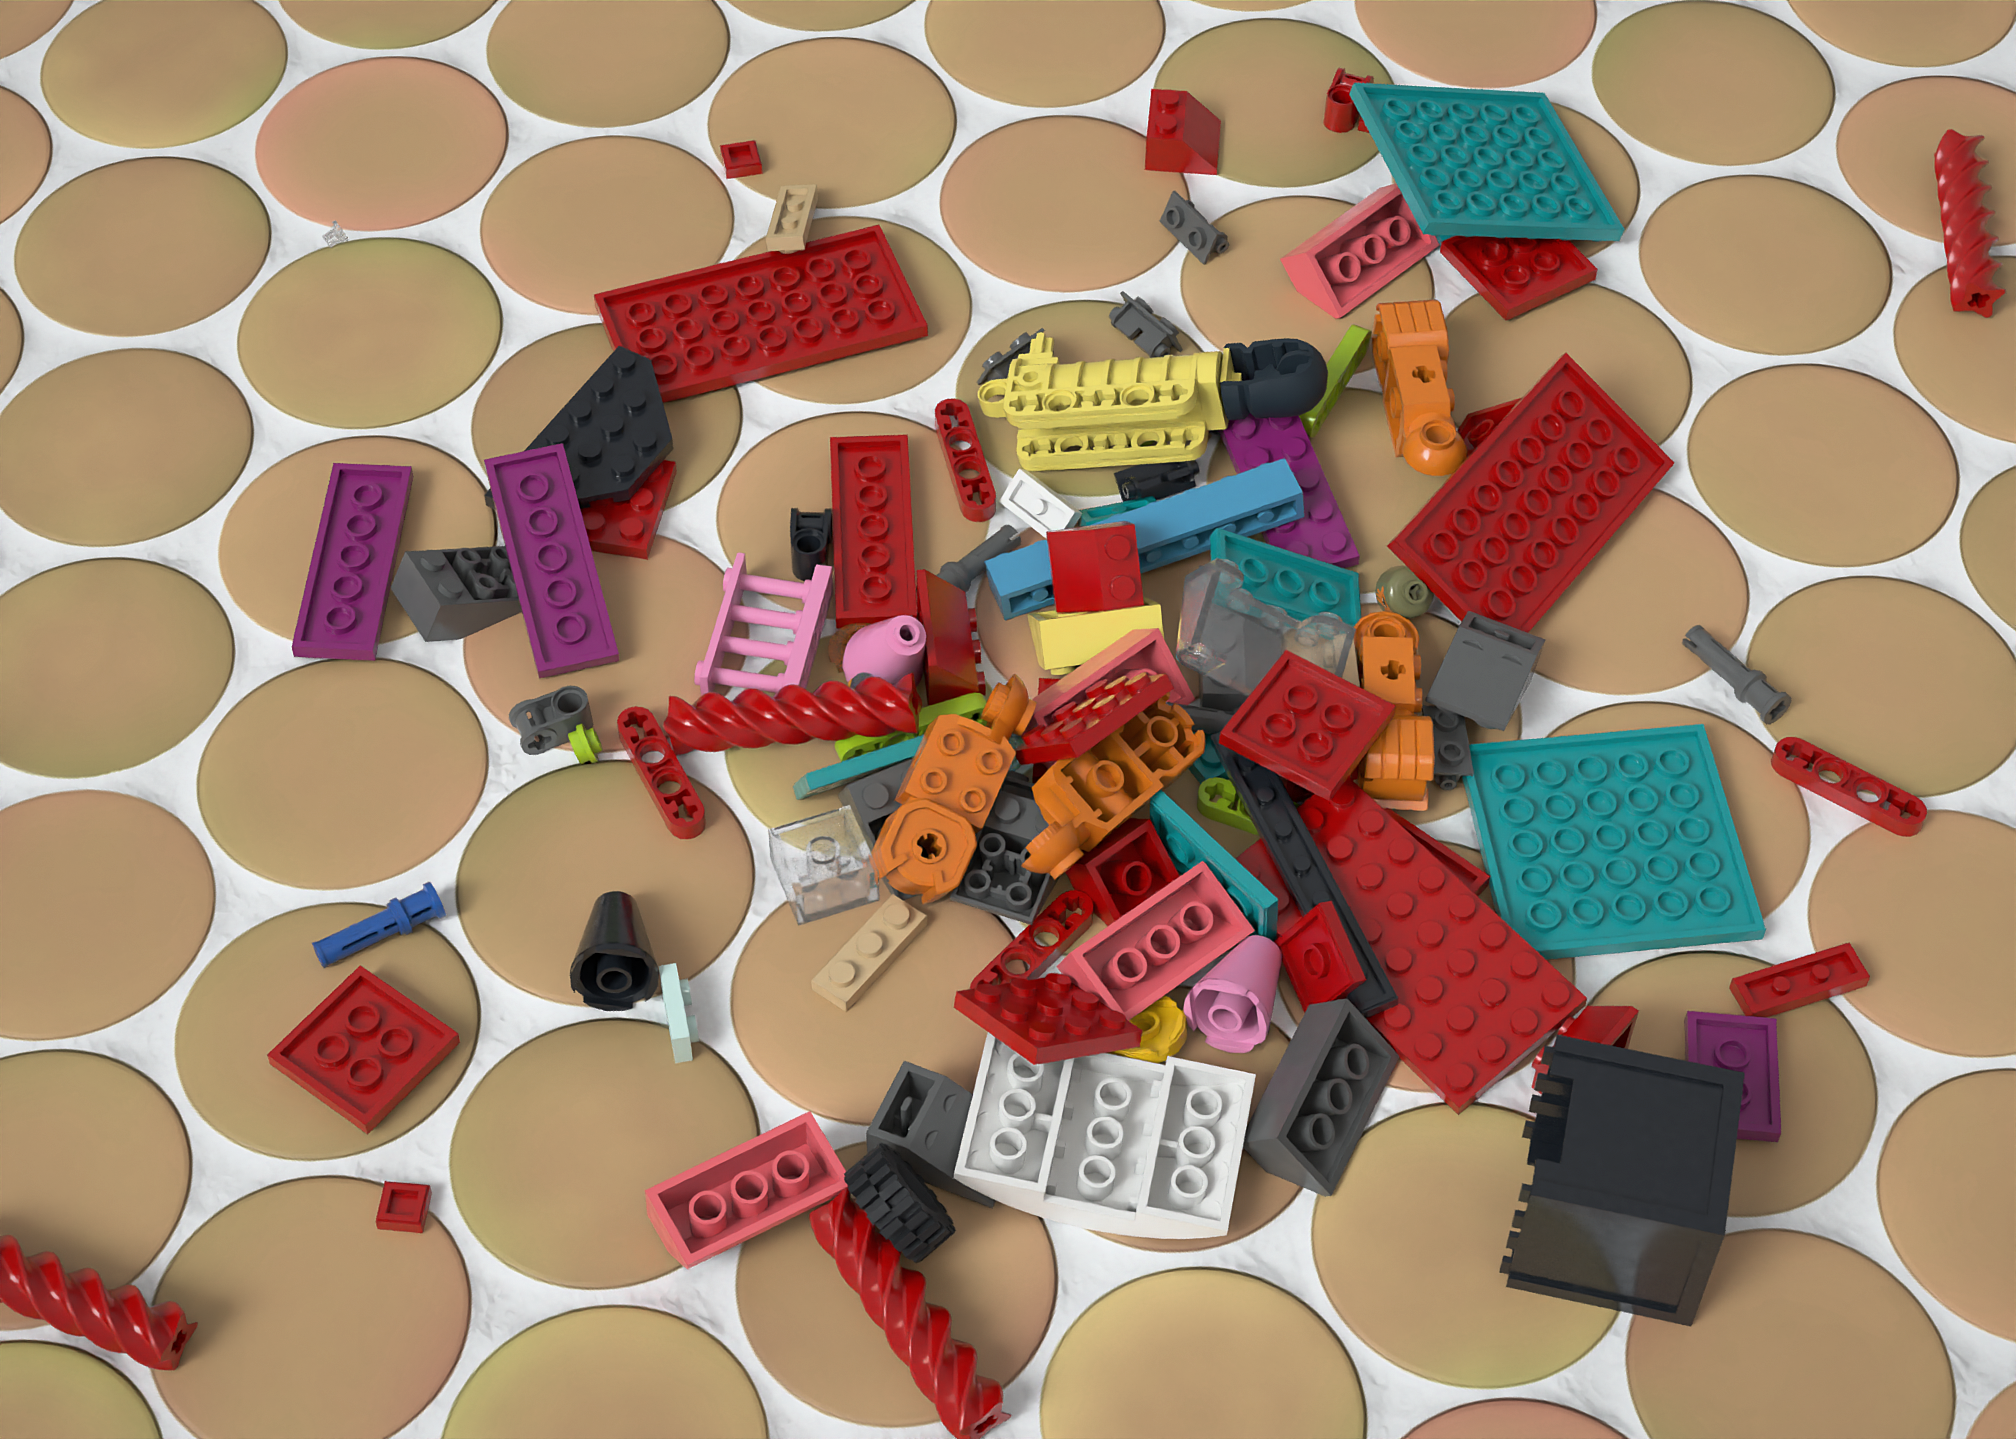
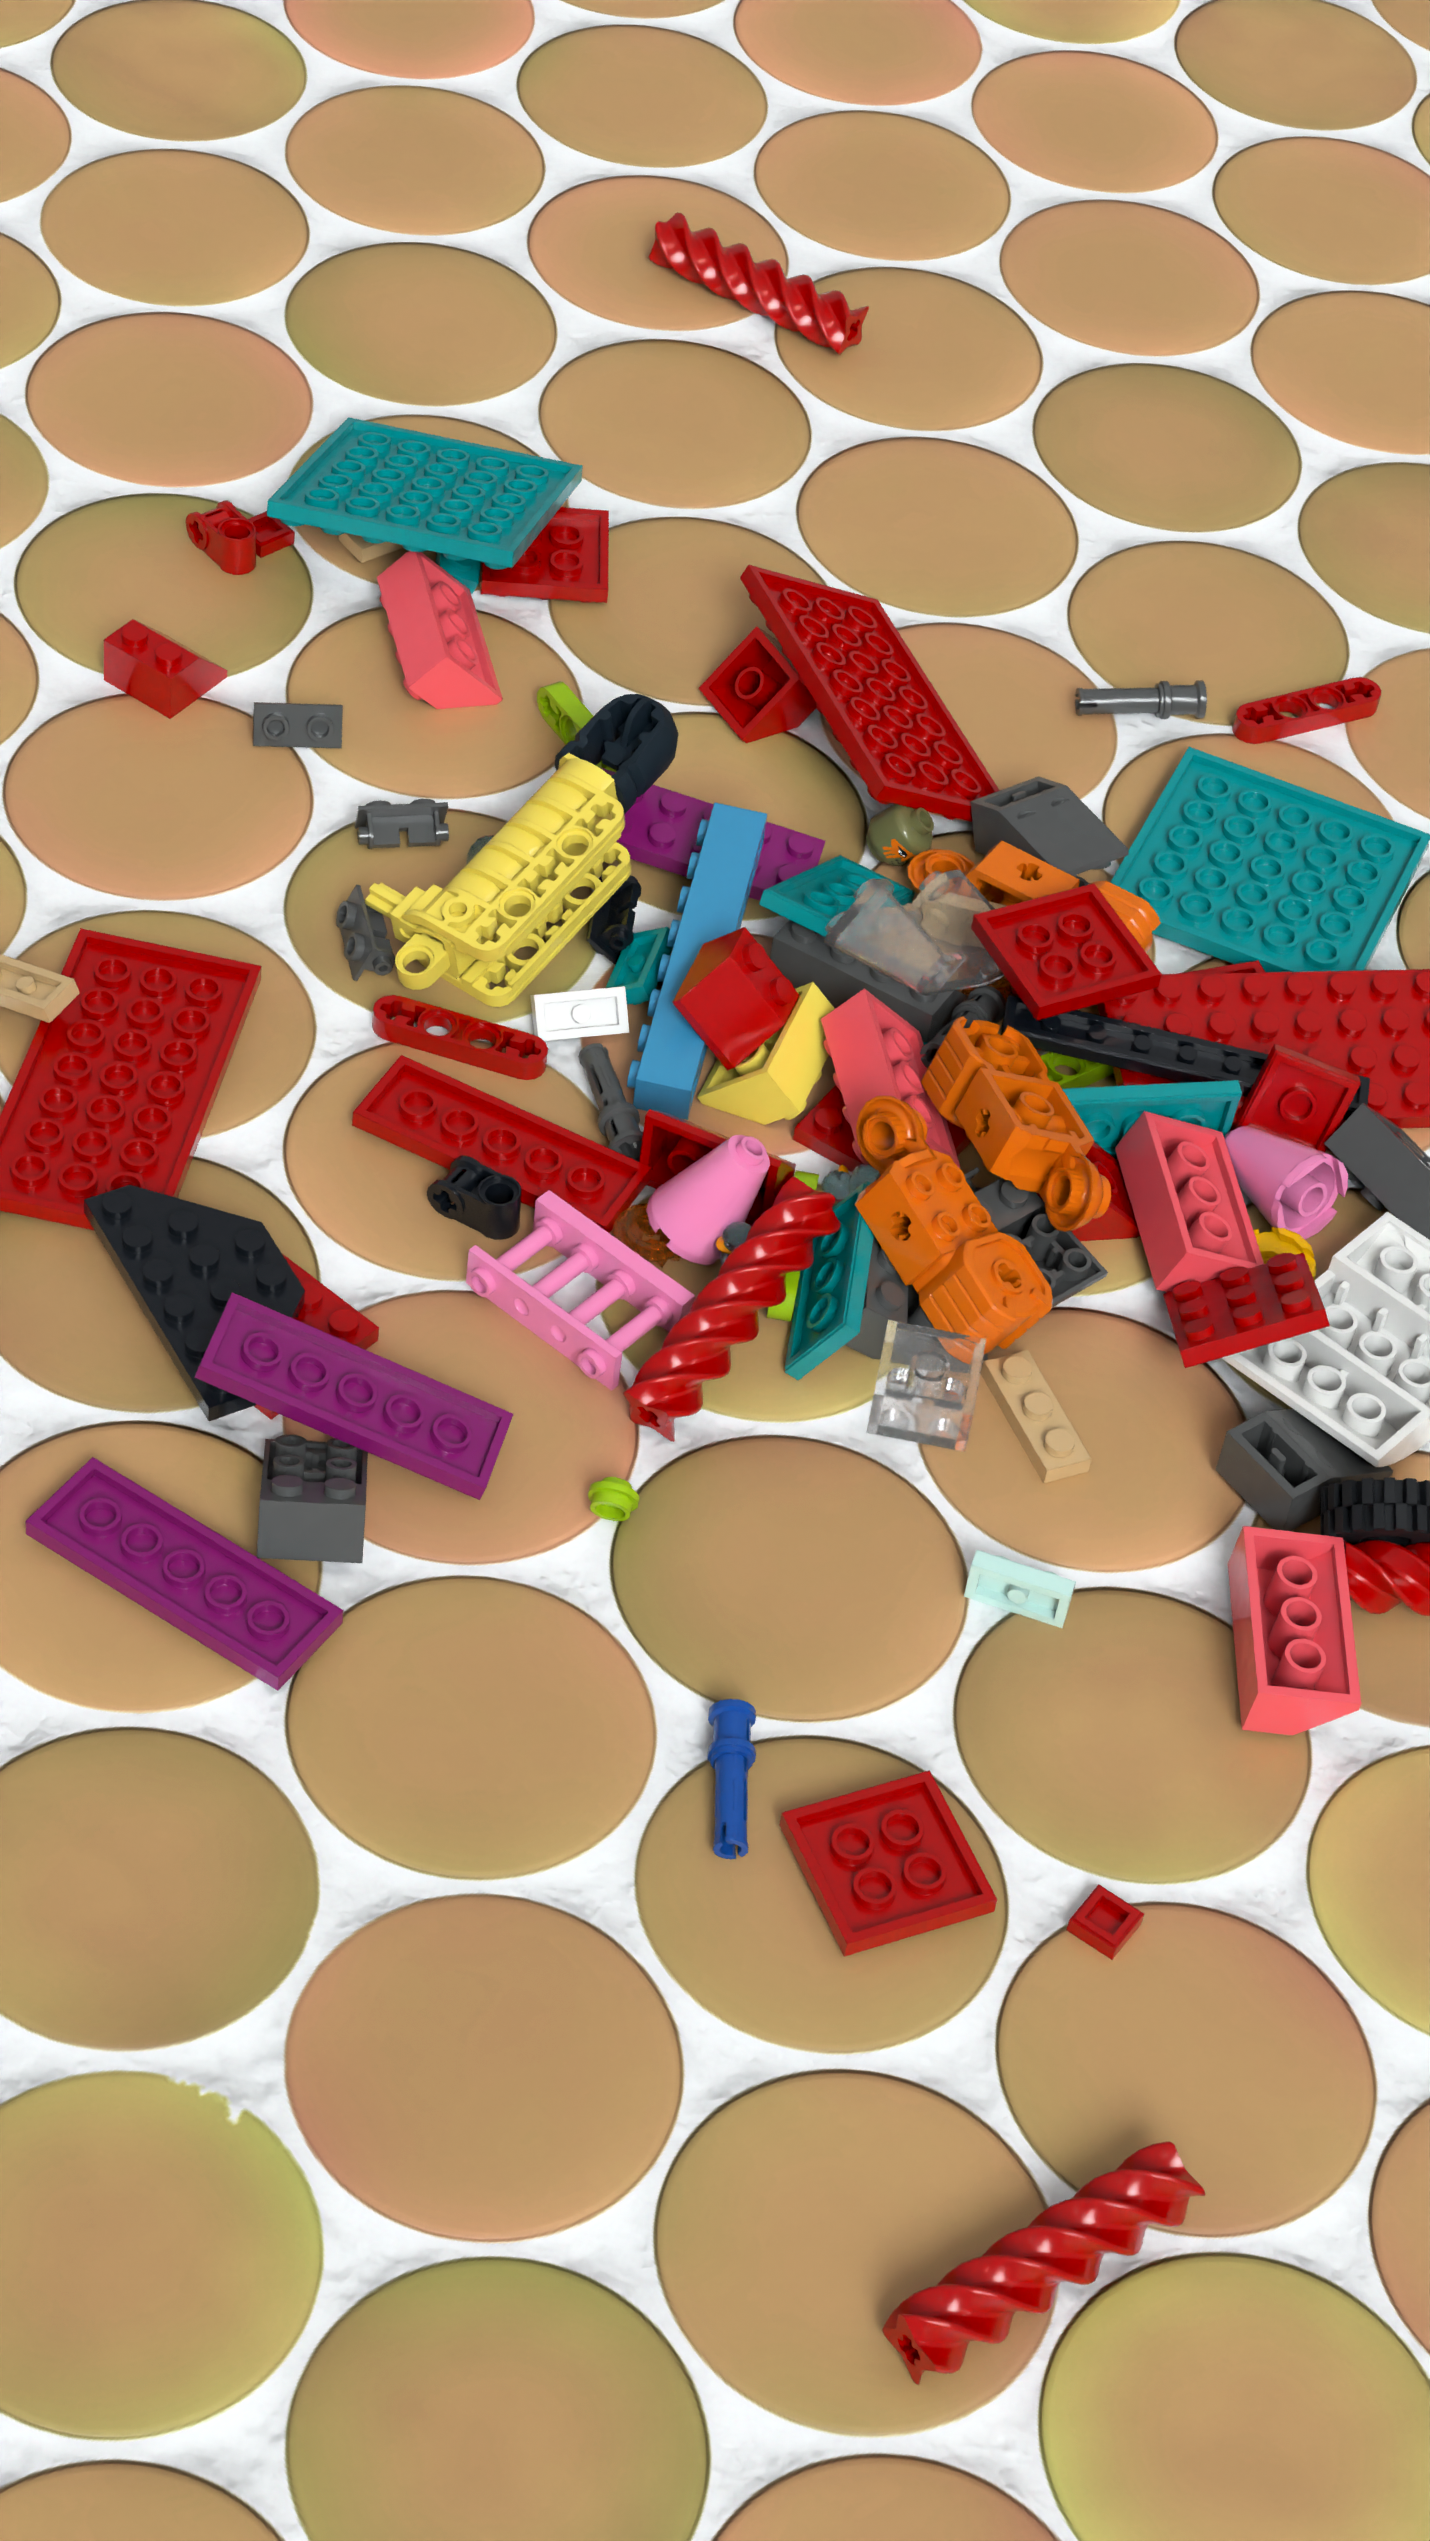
camera: 65 degrees left, 5 degrees down
dark grey piece [509,685,594,755] -> none
black cone [570,891,659,1011] -> none
red beam [617,706,706,839] -> none
red beam [970,890,1094,989] -> none
red plate [1014,672,1174,765] -> none
orange brick [1372,299,1467,476] -> none

